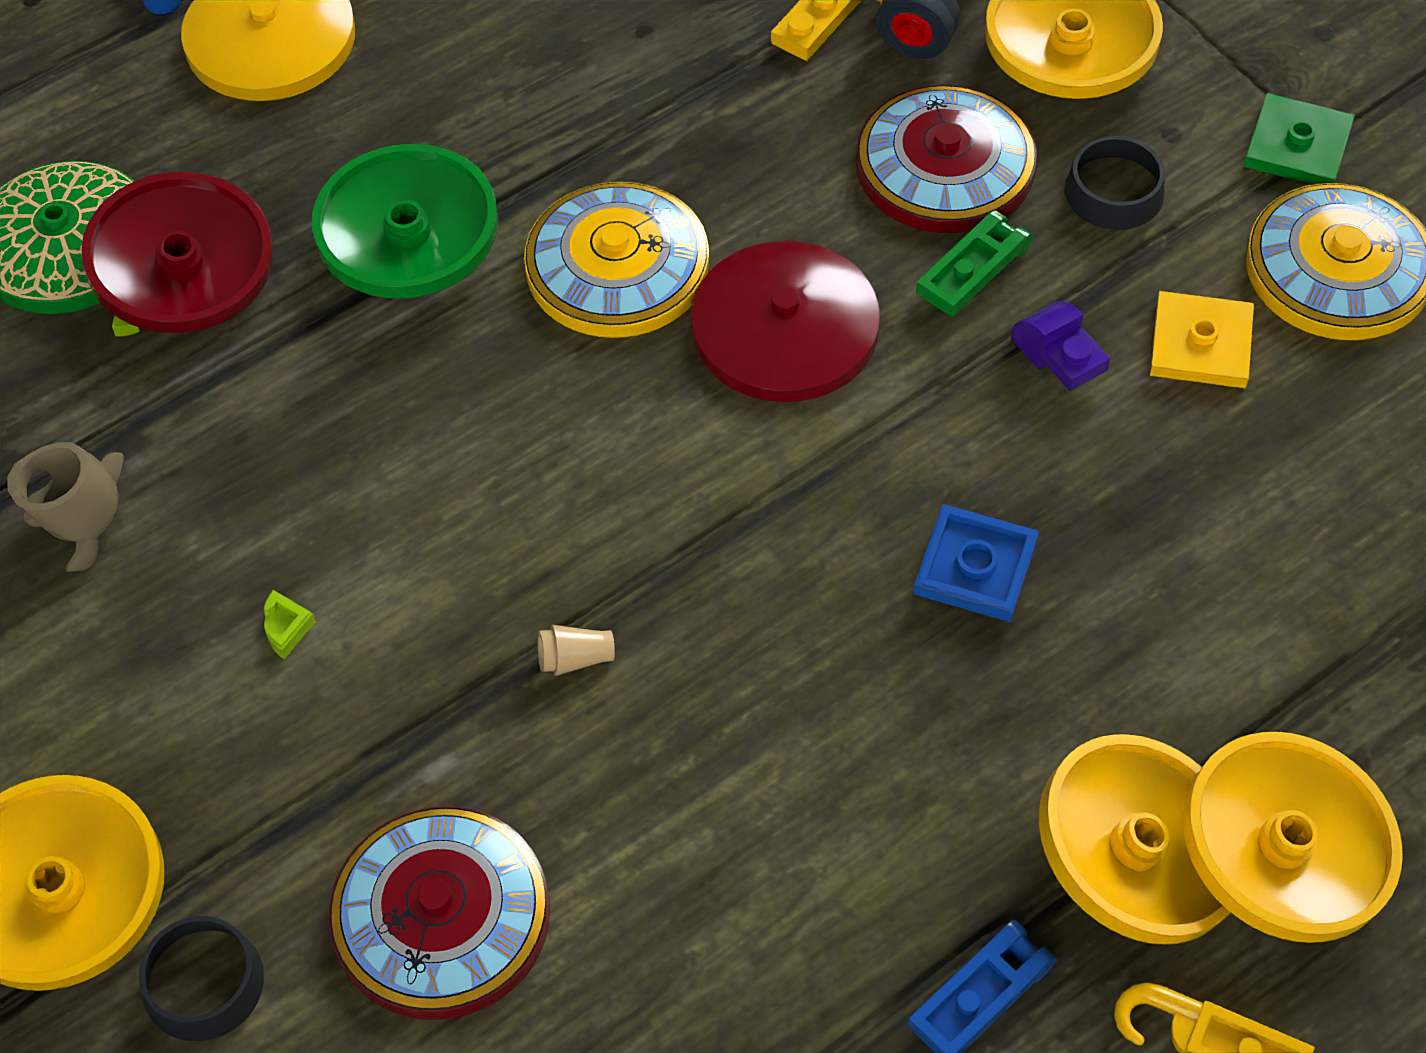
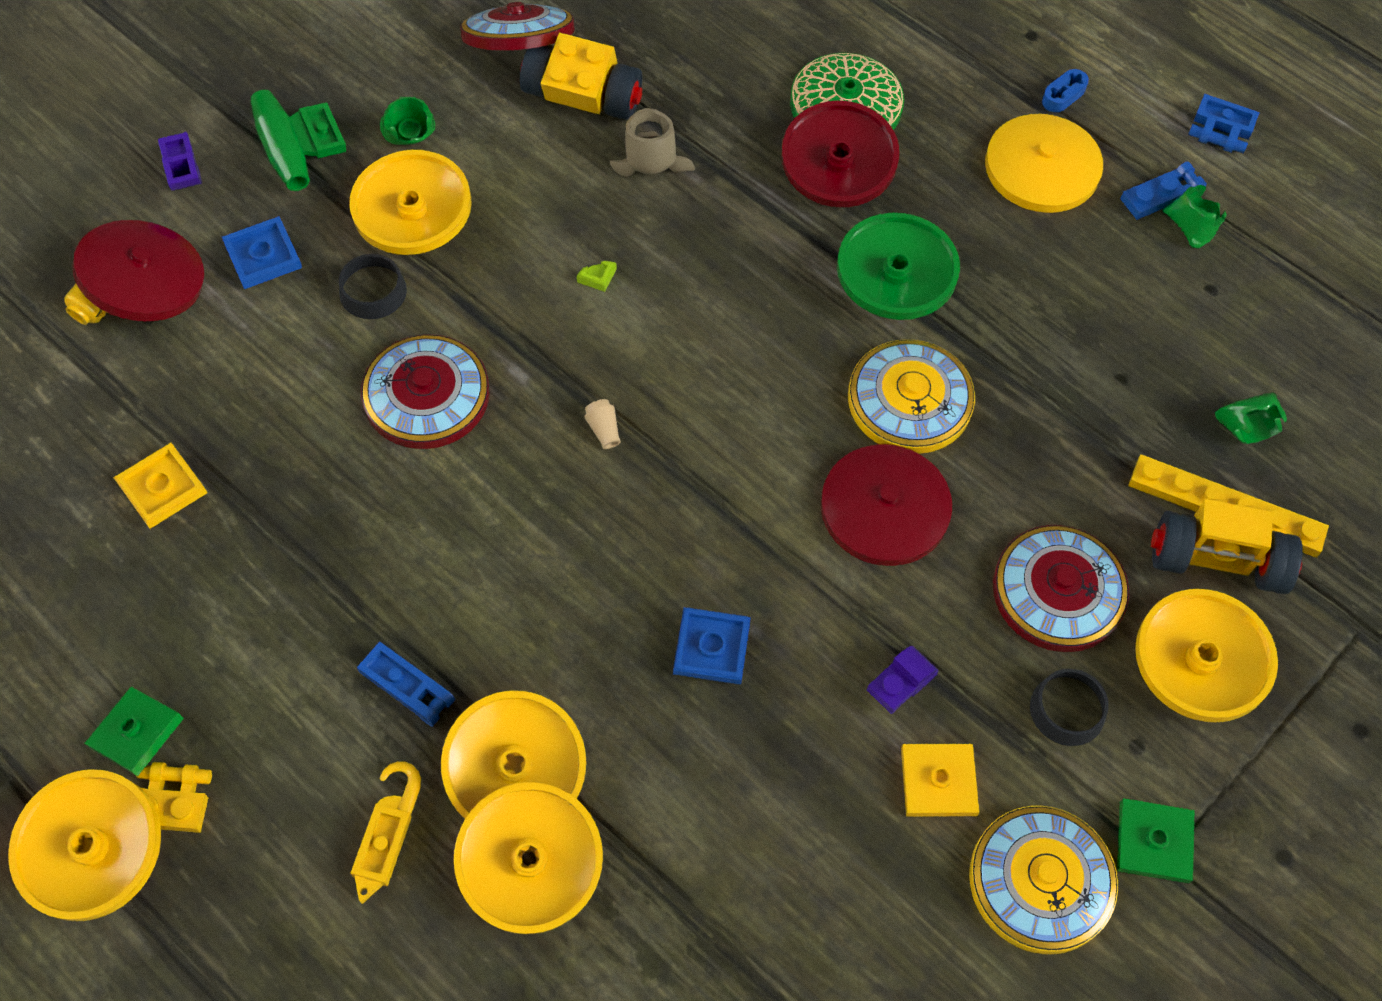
camera: 75 degrees right, 5 degrees up
green plate [916,210,1033,318] -> none

